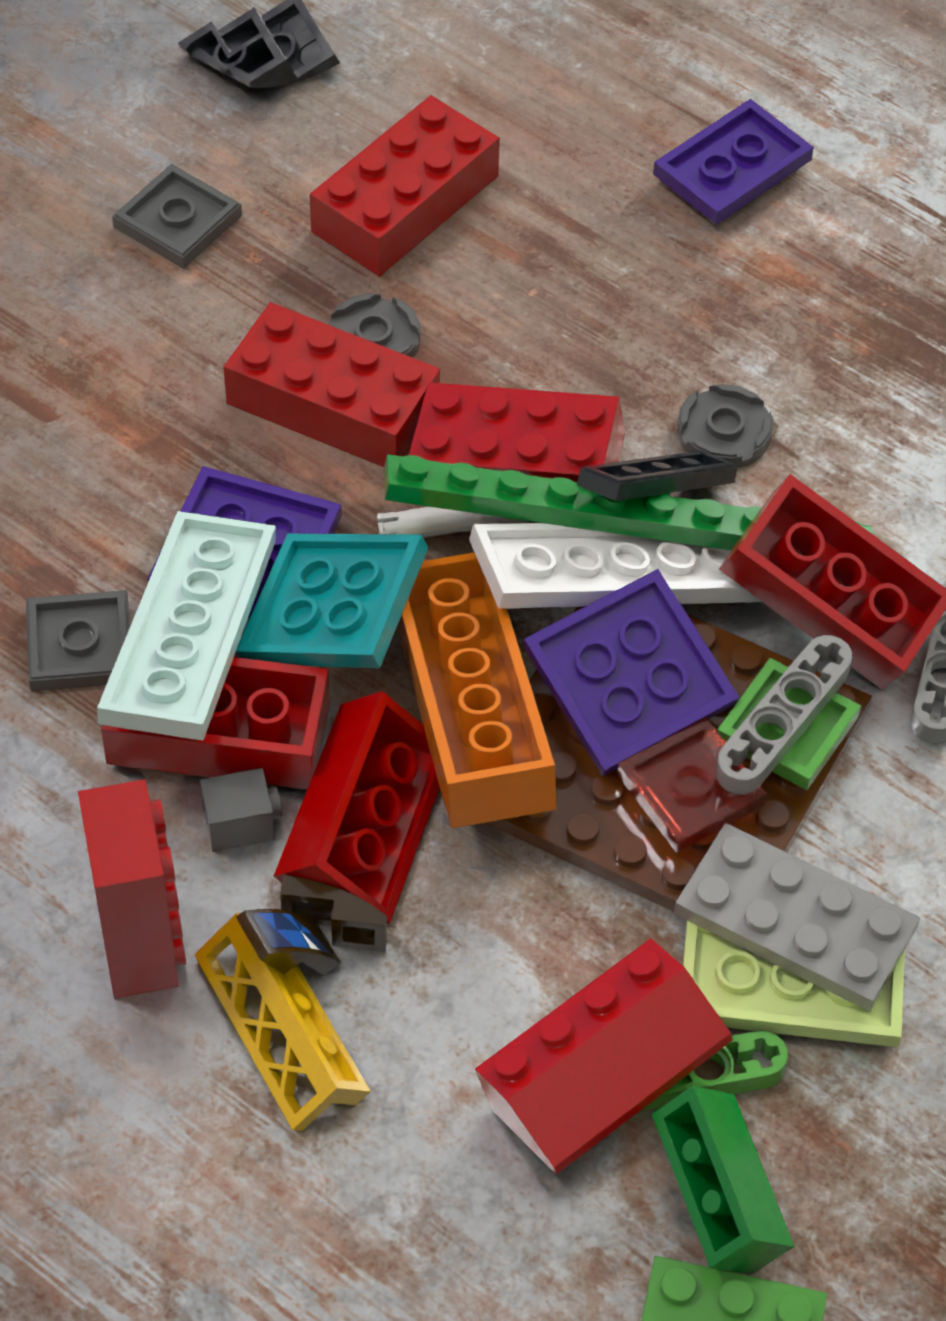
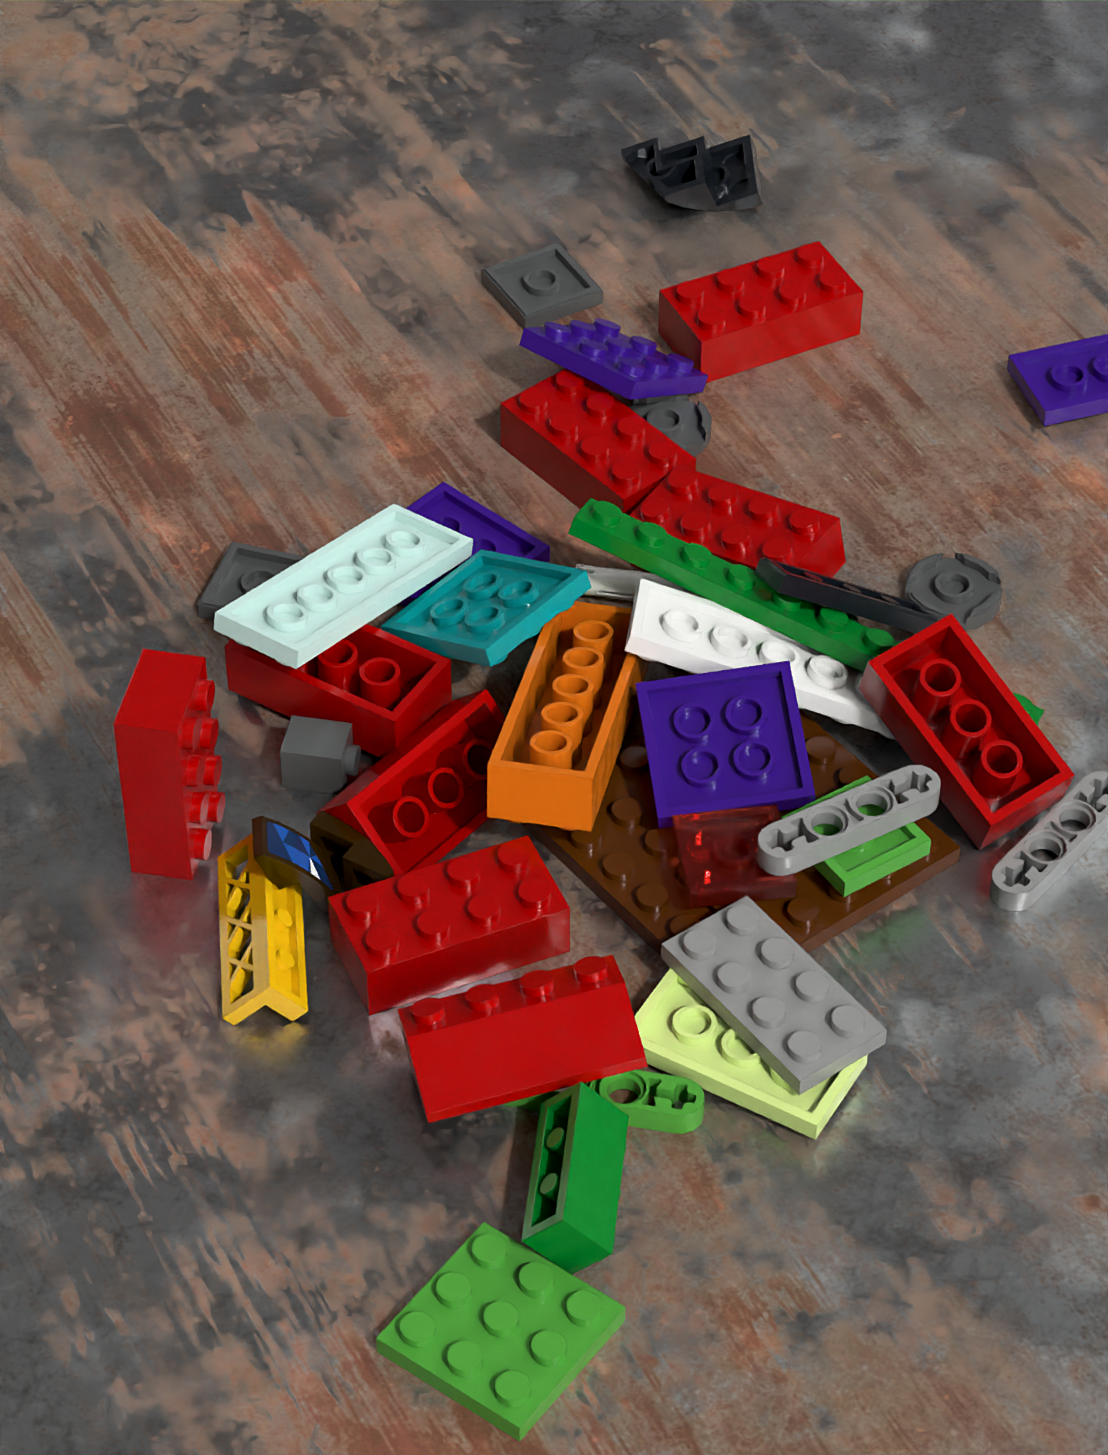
camera: 25 degrees right, 10 degrees down
none -> red brick [328,835,570,1016]
none -> dark purple plate [519,318,708,400]

